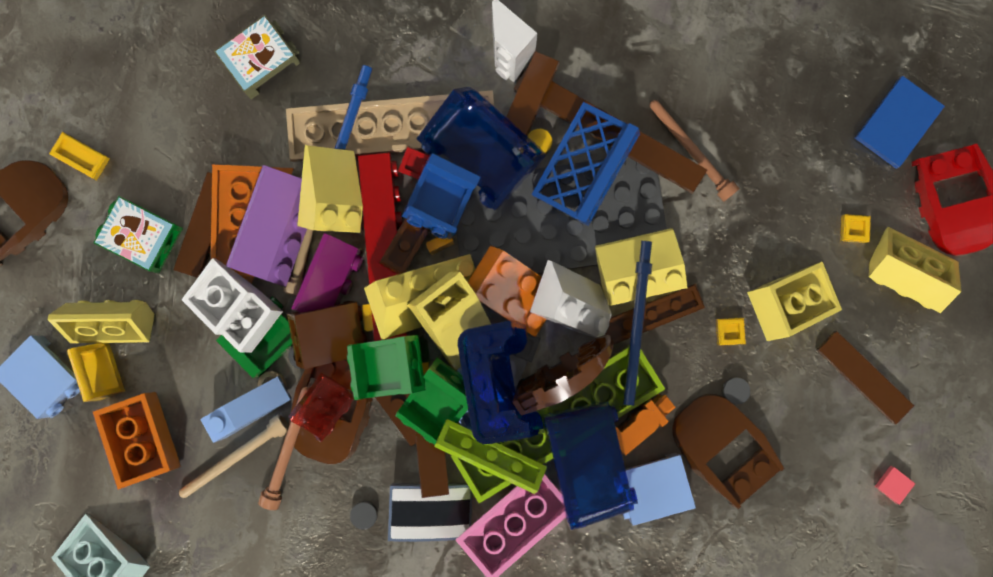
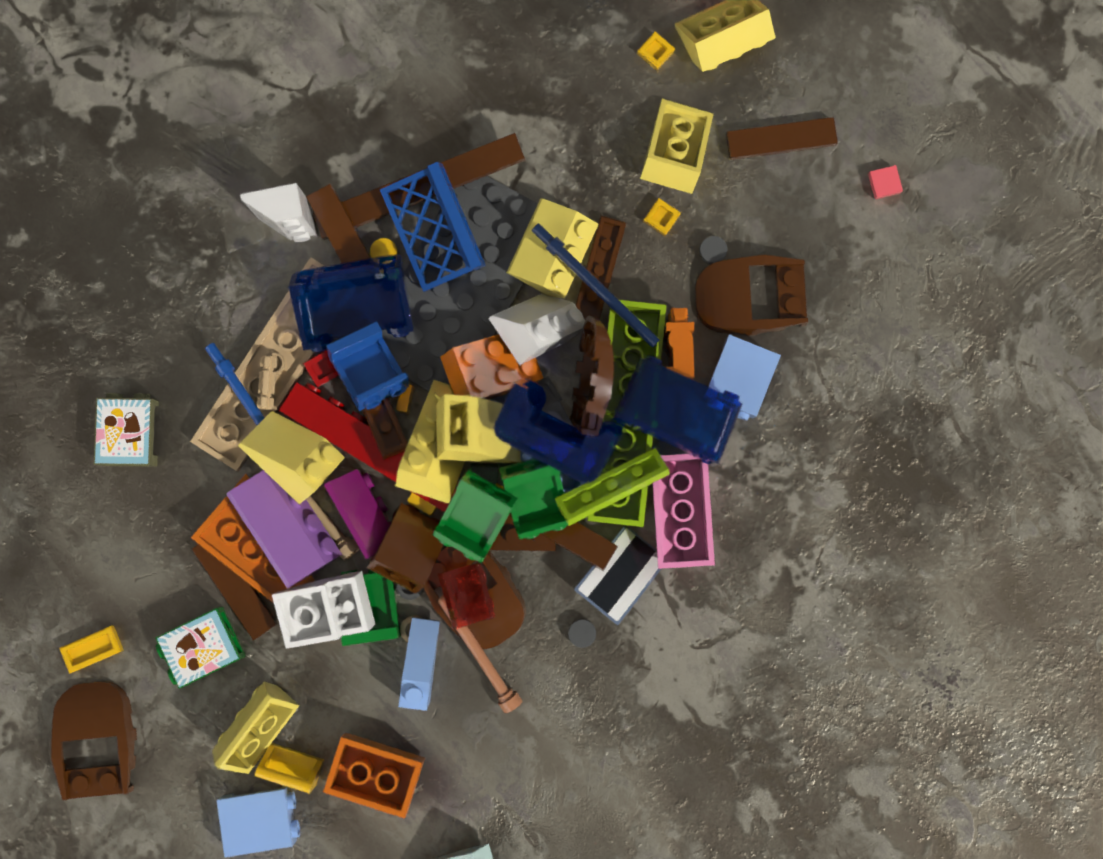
camera: 55 degrees left, 0 degrees up
tan piece [179,414,289,498] -> none
nougat piece [650,100,740,202] -> none
none -> tan axle [257,355,277,410]

